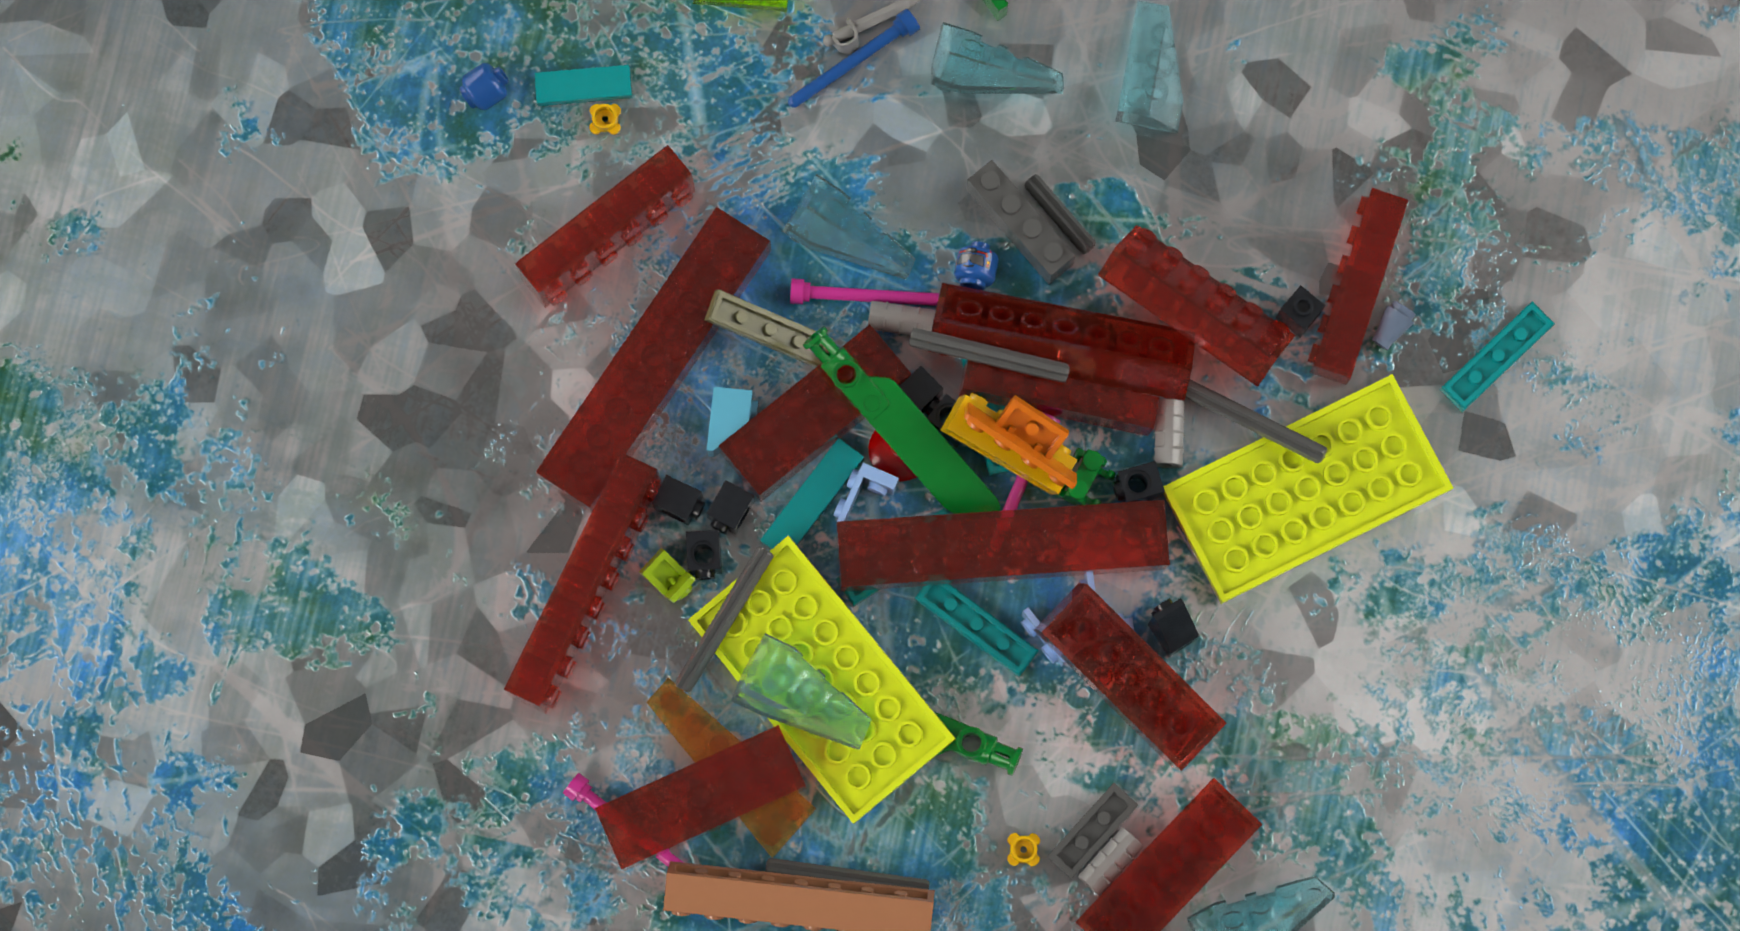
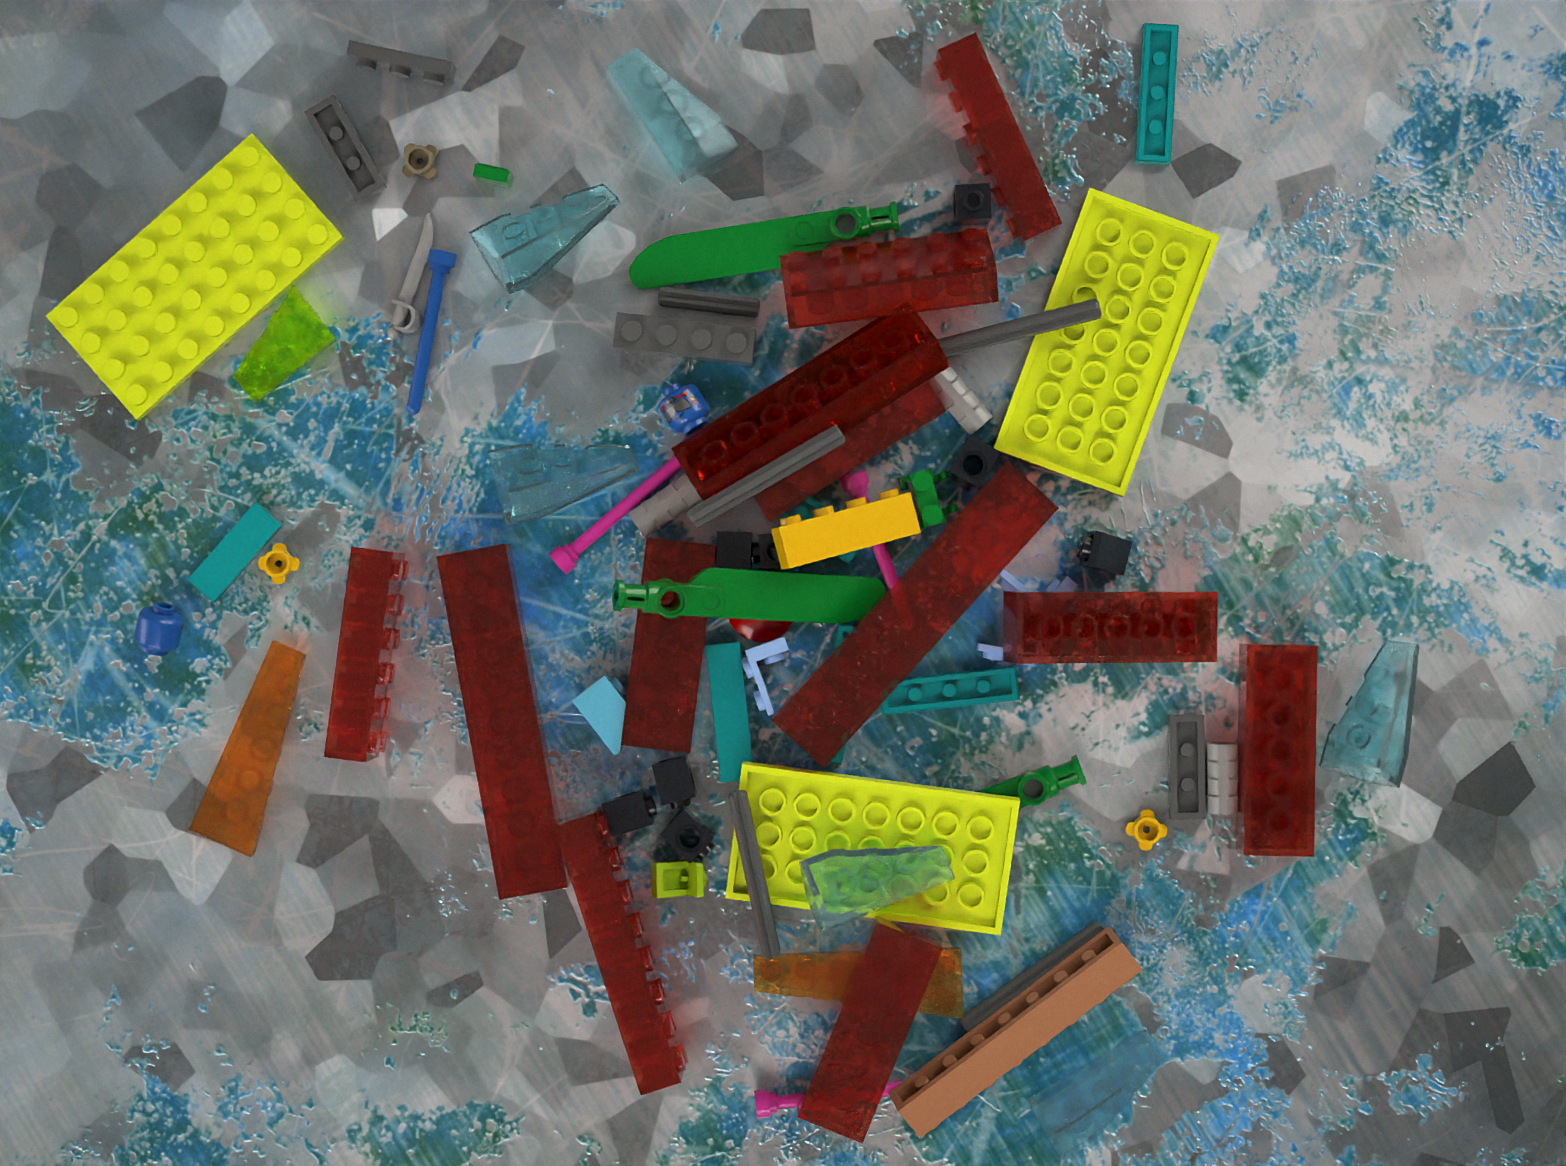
camera: 45 degrees left, 10 degrees up
olive tile [705,289,833,369] -> none
orange bracket [964,395,1077,489] -> none
sand blue cone [1372,301,1416,351] -> none
none -> clear orange wing [189,640,307,857]
none -> green piece [629,201,900,290]

